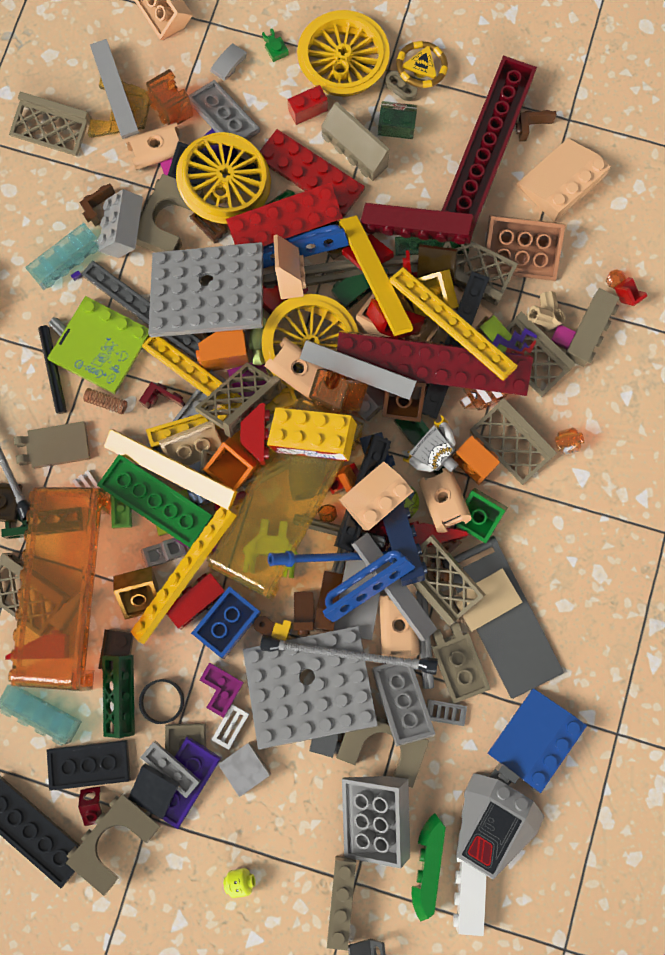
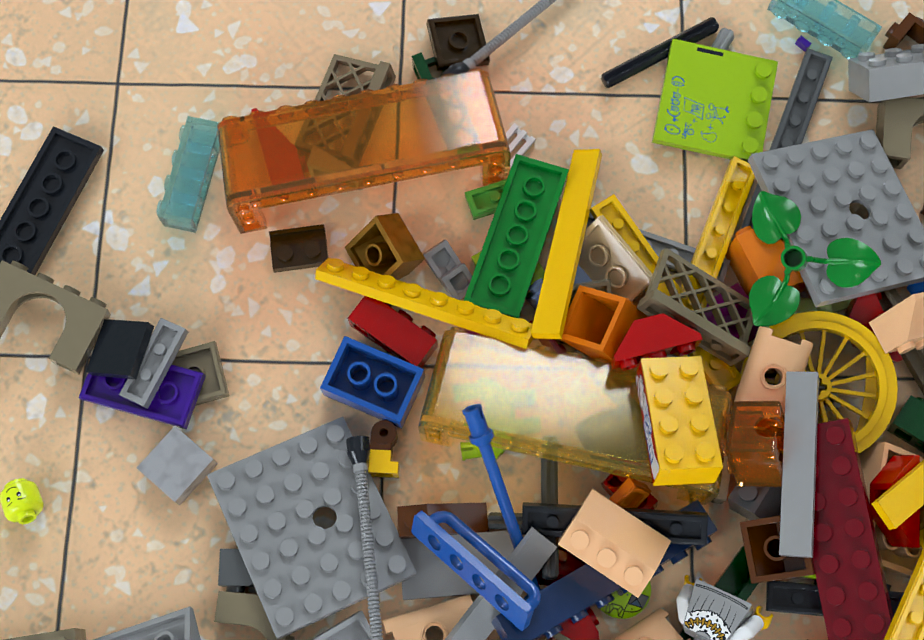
camera: 75 degrees right, 5 degrees down
dark tan tile [14,421,90,469] -> none
black tile [47,740,131,791] -> none
dark red bracket [78,787,102,826] -> none
nougat piece [83,388,127,415] -> none
dark green fence [102,655,135,738] -> none
dark red bracket [139,382,185,409] -> none
black tyre [139,679,184,724] -> none
magenta plate [200,663,244,718] -> none
white tile [212,704,249,750] -> none
reddish brown bracket [293,592,314,635] -> none
clear orange tile [318,504,338,522] -> none
none -> green plant [749,191,881,327]

